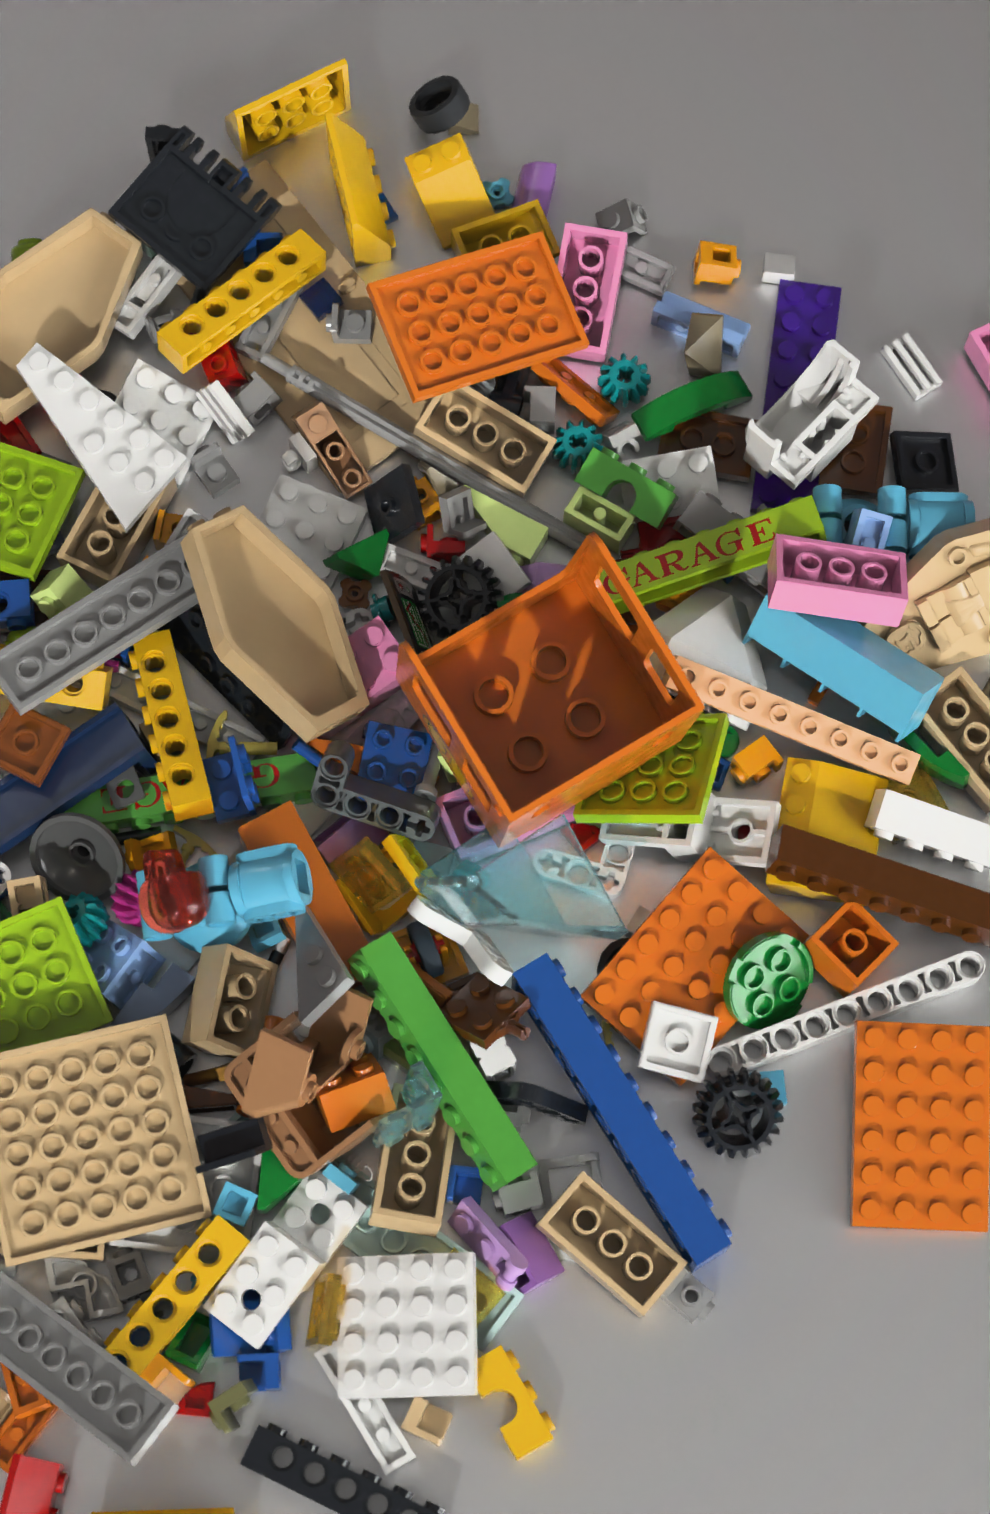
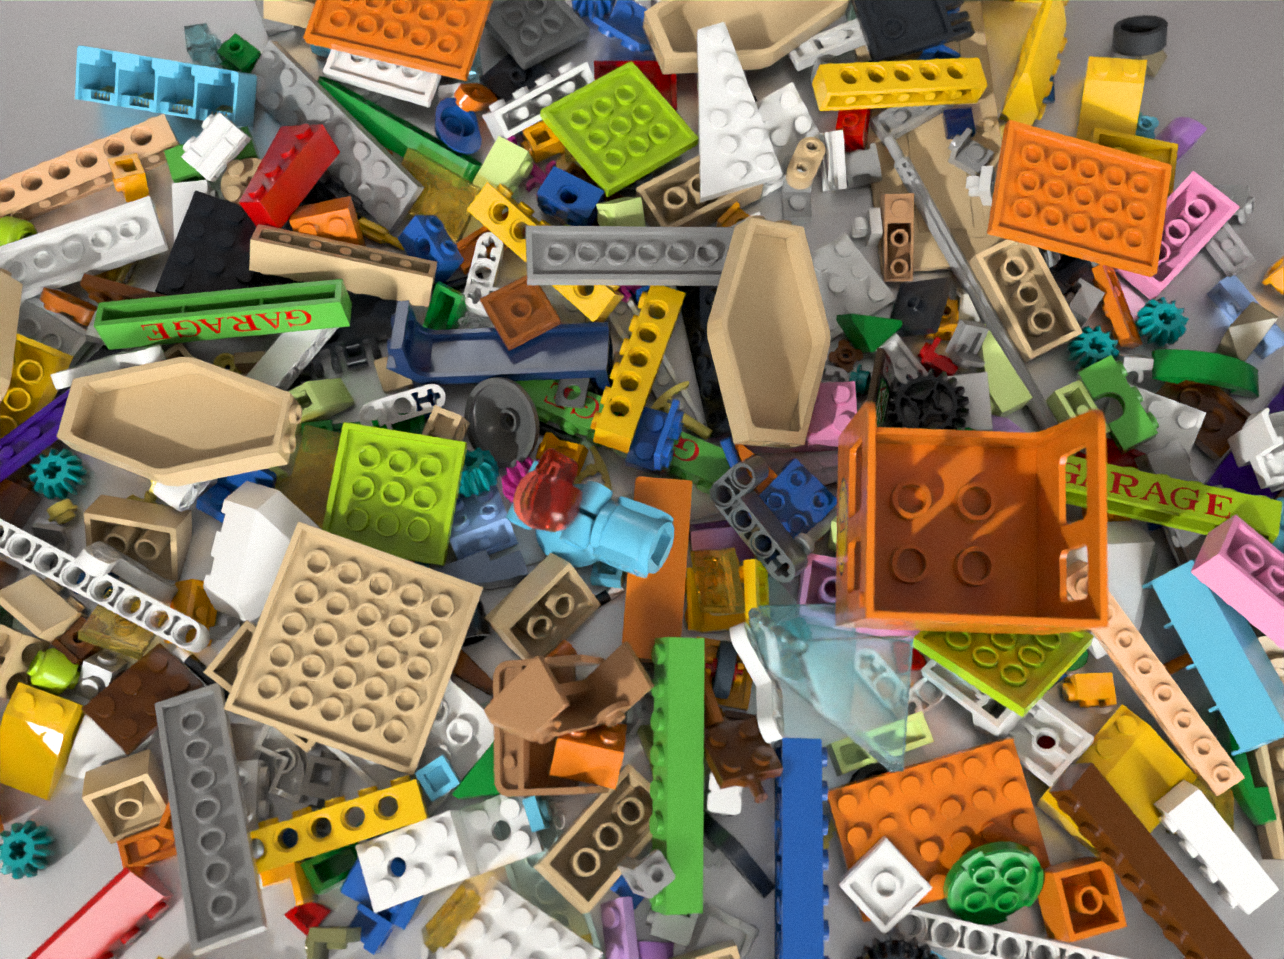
camera: 30 degrees right, 0 degrees up
pearl gold bar [183,1062,230,1087] -> none
black panel [195,1117,273,1174] -> none
light grey wing [295,905,355,1028] -> none
clear light blue bracket [372,1060,443,1148] -> none
none -> light grey bracket [617,849,675,899]
none -> tan plate [785,137,825,189]
none -> yellowish green slope [826,711,934,776]
none -> white tile [966,166,996,206]

